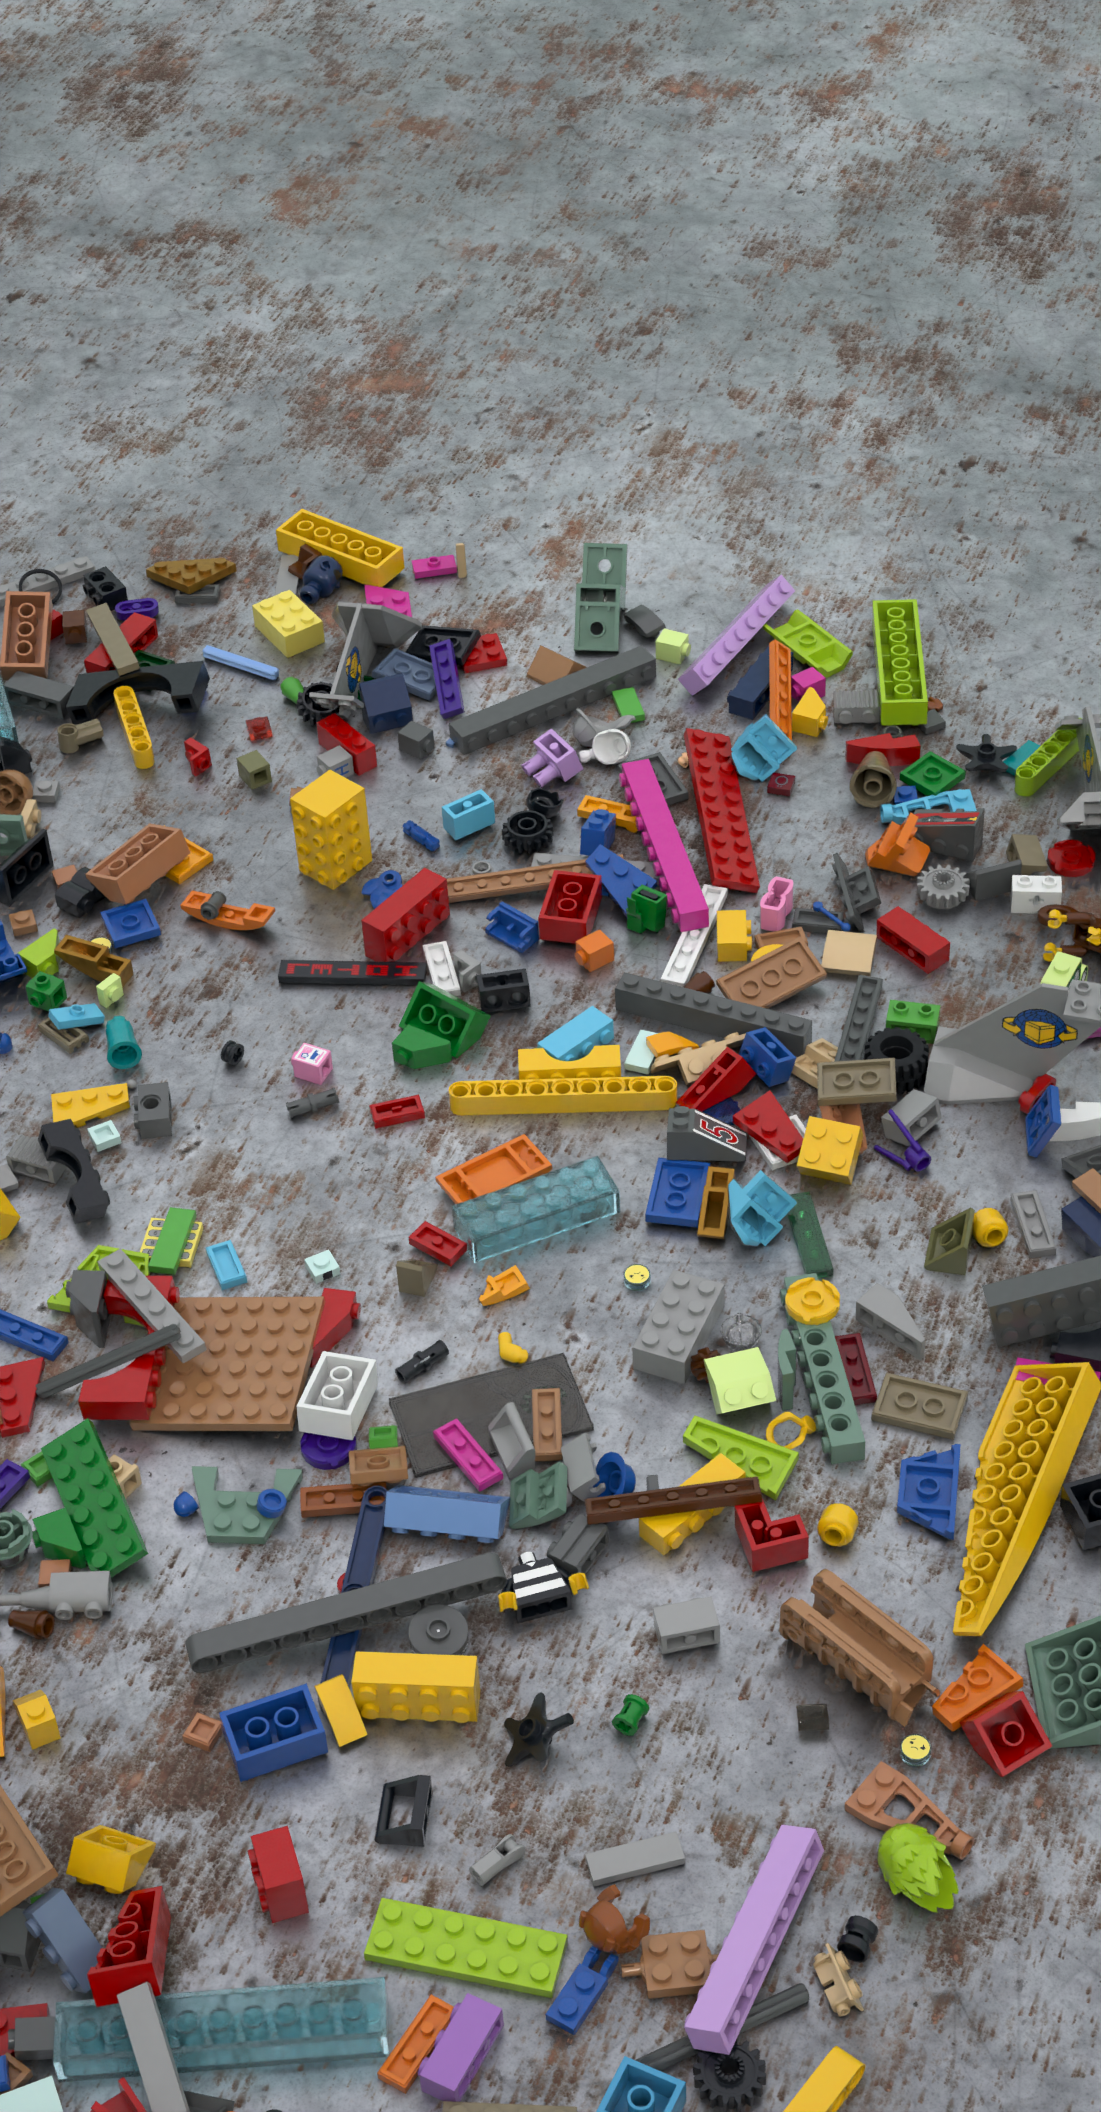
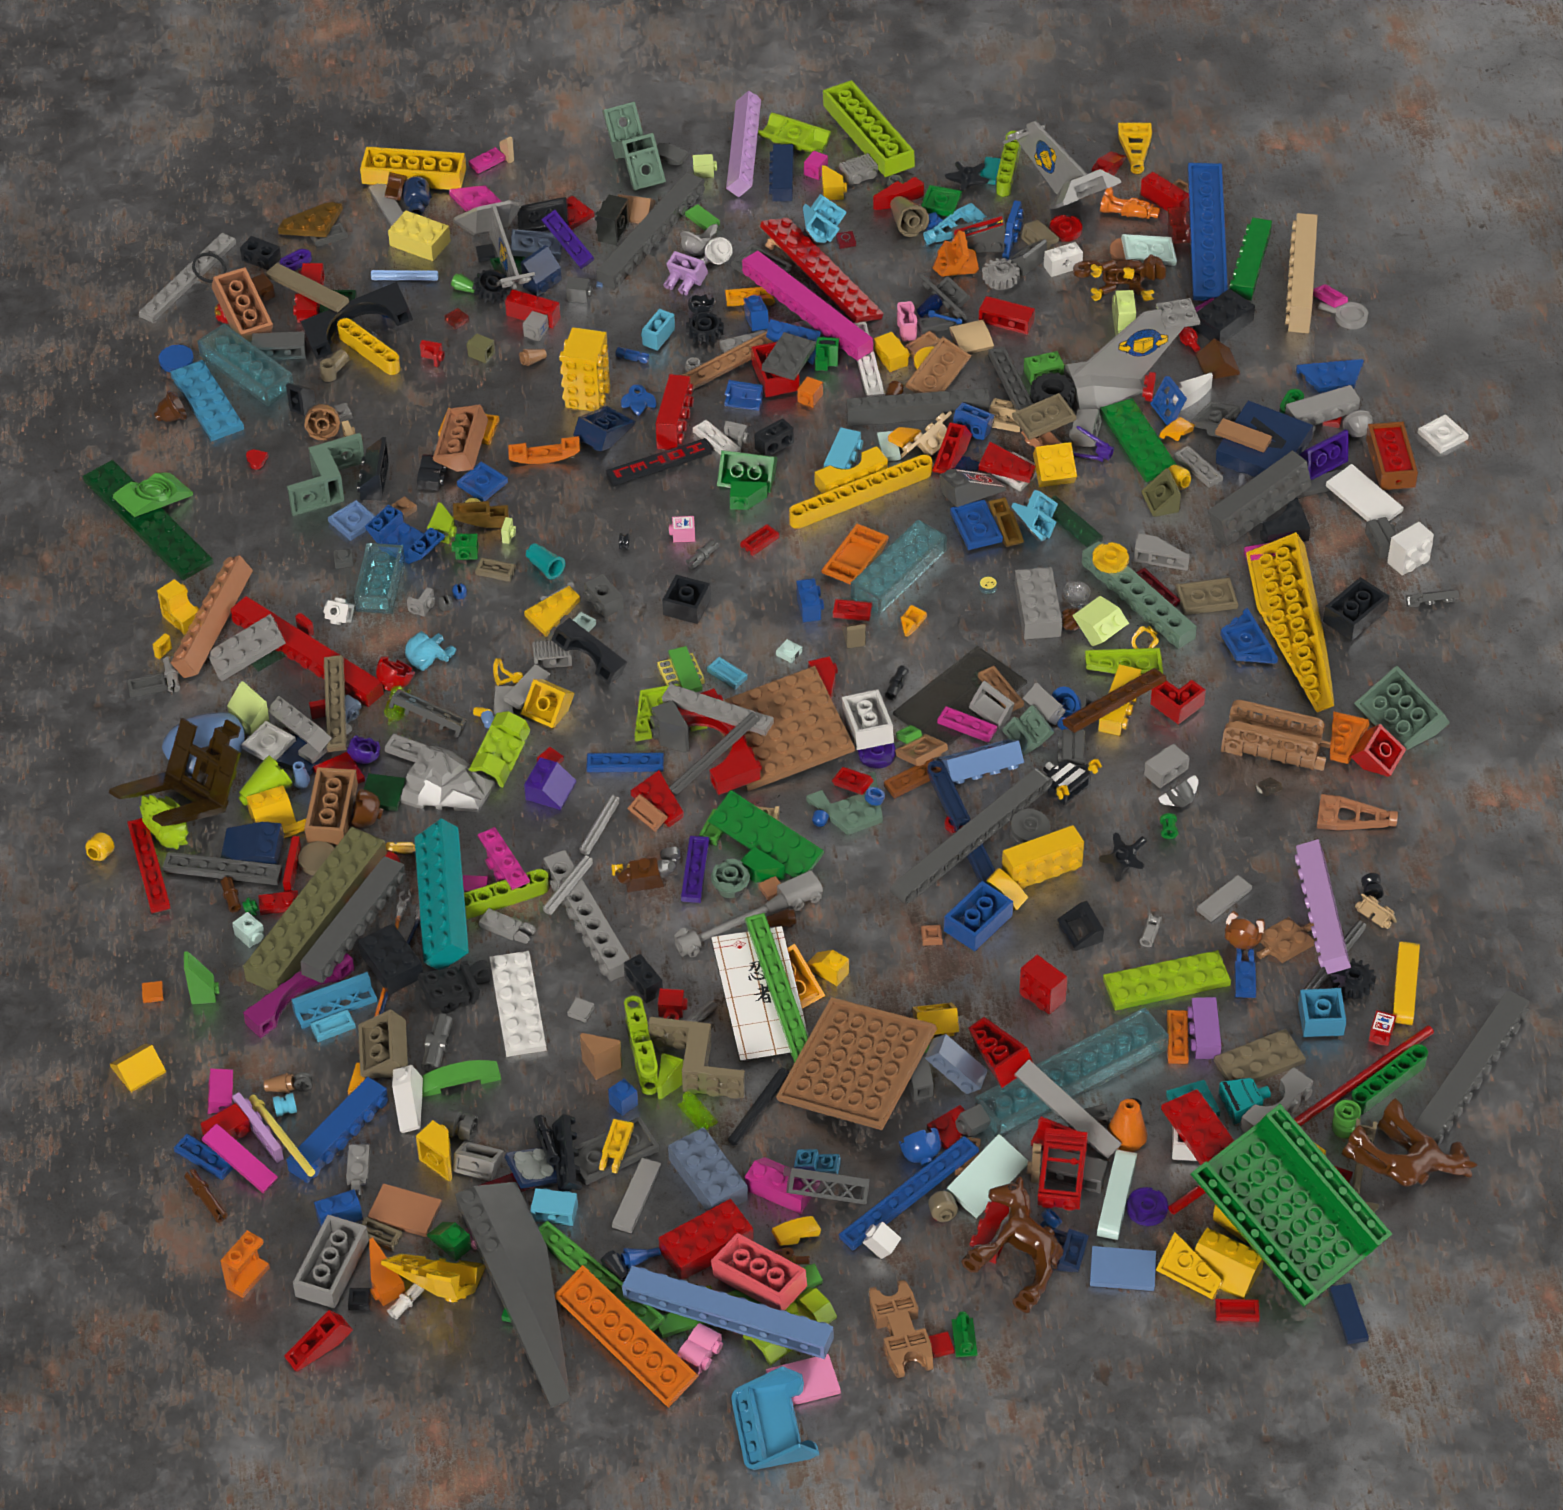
camera: 30 degrees left, 5 degrees up
medium azure plate [48,1003,105,1030] -> none
nougat tile [52,865,77,889] -> none
dark grey pin [201,891,226,920] -> none
yellow arm [498,1332,528,1364] -> none
orange tile [769,639,792,741] -> none
sand green slope [778,1329,796,1411] -> none
yellow head [817,1503,859,1547] -> none
lime head [877,1823,959,1913] -> none
tile [900,1734,931,1766] -> none
none -> dark blue slope [573,406,636,451]
none -> pearl dark grey brick [595,194,629,246]
none -> black brick [662,575,711,624]
none -> dark grey plate [762,332,816,380]
none -> blue brick [796,578,824,623]
none -> red plate [832,767,874,795]
none -> clear blue cone [916,294,943,317]
none -> blue wing [1002,200,1023,259]
none -> green plate [1100,398,1177,482]
none -> dark grey piece [1158,775,1199,808]
none -> light orange slope [1159,417,1195,441]

